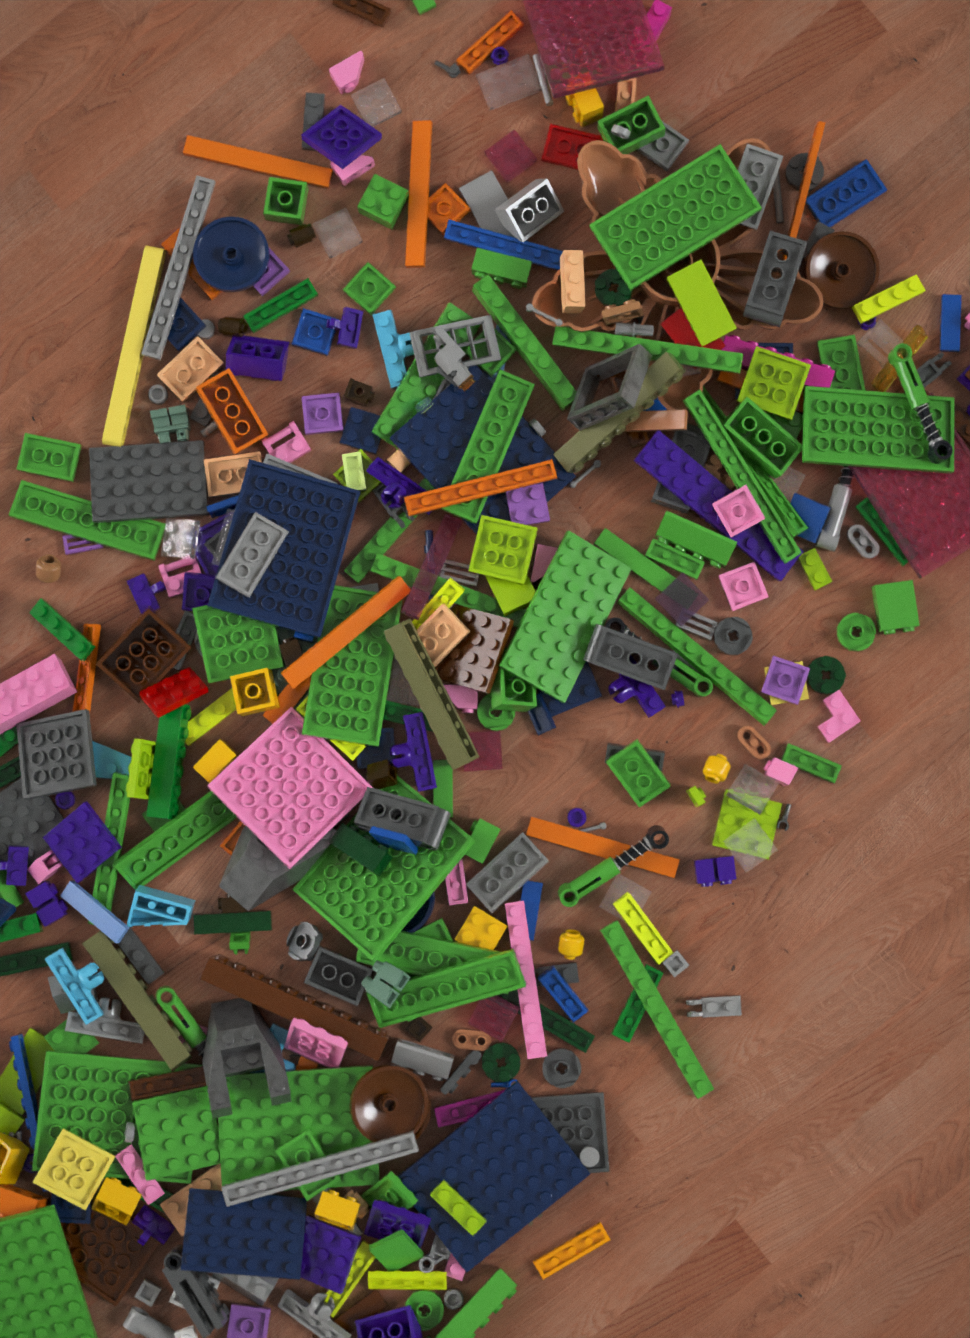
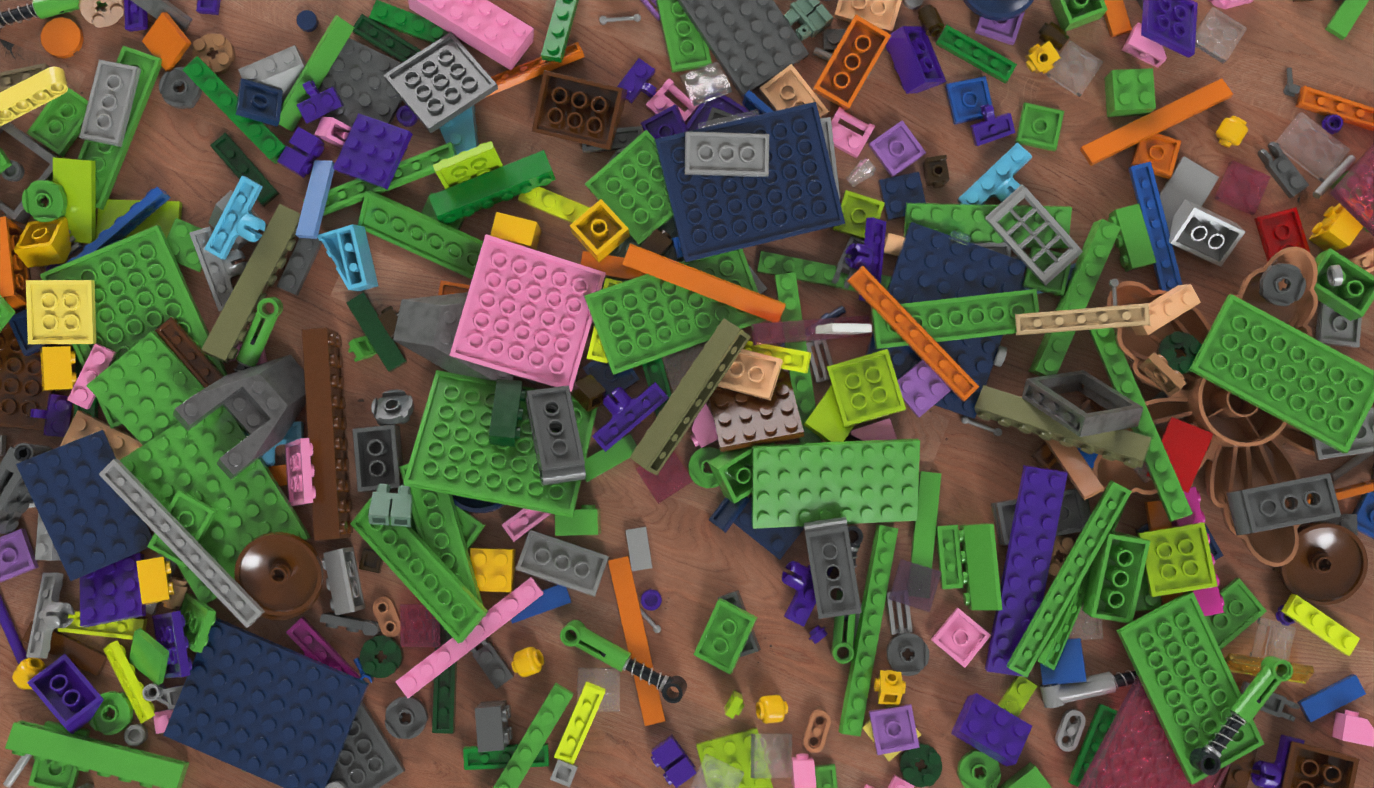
camera: 55 degrees right, 0 degrees up
light grey tile [124,1122,135,1143] -> none
red plate [139,667,209,718] -> none
yellowish green tile [342,452,367,491] -> none
blue tile [369,826,418,855] -> none
lime plate [430,1179,487,1236] -> none
light grey plate [433,325,476,392] -> none
blue tile [538,966,589,1023] -> none
light grey axle [615,322,654,337] -> none
lime tile [666,259,737,347] -> none
bright pink plate [712,485,765,537] -> none
none -> dark grey brick [475,700,513,753]
none -> light grey hinge [599,14,641,25]
none -> light grey tile [626,527,653,571]
none -> white tile [816,323,872,335]
none -> clear cone [846,158,877,188]
none -> yellow brick [874,670,906,706]
none -> dark purple brick [951,693,1032,766]
none -> tan tile [1015,303,1150,335]
none -> yellow brick [1025,41,1061,74]
none -> yellow head [1216,116,1248,148]
none -> dark grey hinge [1258,141,1309,199]
none -> dark grey plate [1259,263,1306,306]

